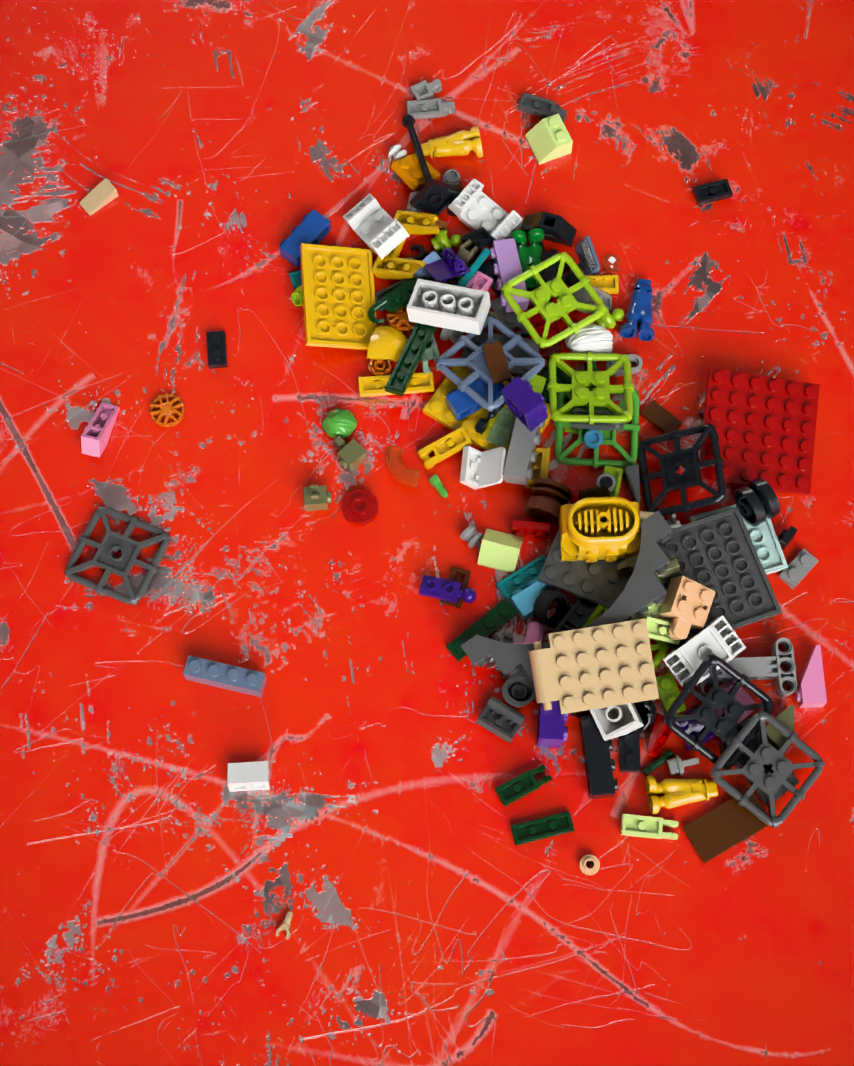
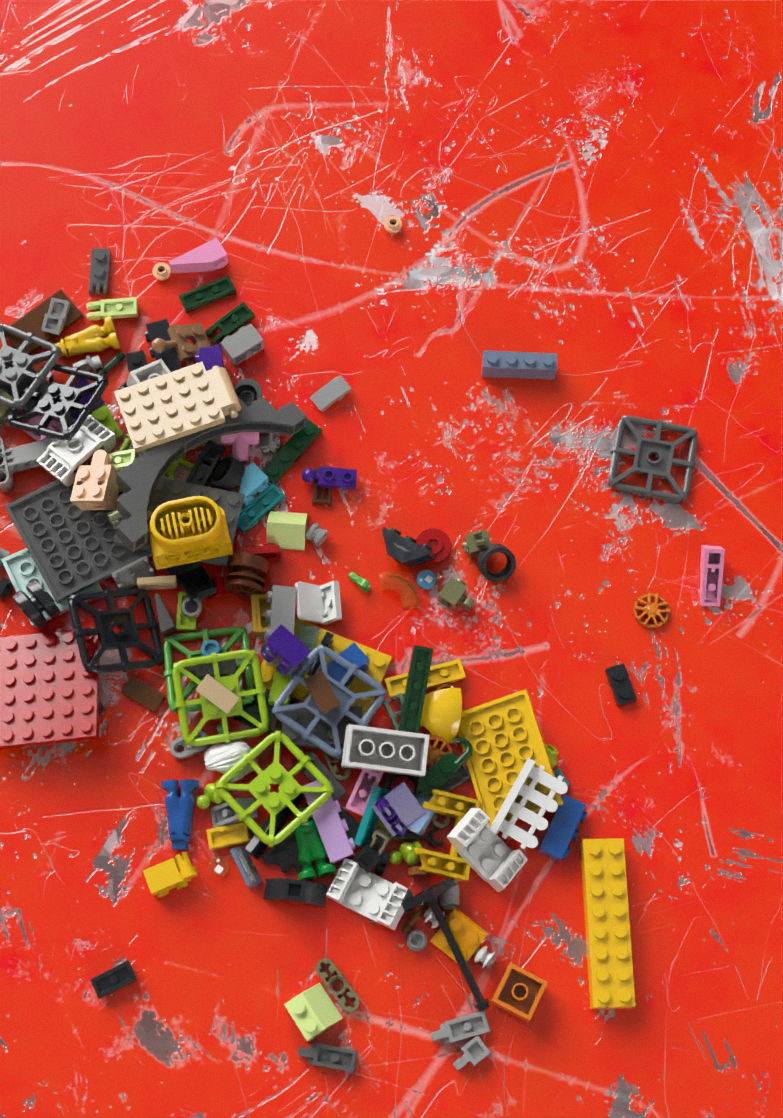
camera: 165 degrees right, 0 degrees up
white hinge [227,761,270,792] -> none
tan piece [276,911,293,940] -> none
bright green hair [321,408,357,439] -> none
yellow plate [417,426,472,469] -> none
yellow piece [421,126,483,158] -> none
dark grey bracket [476,697,525,743] -> none
red slope [646,713,672,759] -> none
none -> light grey slope [41,297,71,335]
none -> dark grey hinge [89,248,111,294]
none -> yellow hinge [143,852,197,897]
none -> medium nougat plate [152,323,211,362]
none -> bright pink slope [169,238,228,273]
none -> tan tile [196,674,240,714]
none -> light grey brick [220,324,264,367]
none -> light grey slope [310,375,352,412]
none -> olive beam [316,958,359,1012]
none -> black slope [382,527,436,568]
none -> light nougat plate [384,216,402,234]
none -> dark azure tile [416,570,436,590]
none -> black tyre [477,544,516,582]
none -> white fence [489,758,568,850]
none -> orange brick [490,962,548,1022]
none -> yellow brick [580,838,635,1009]

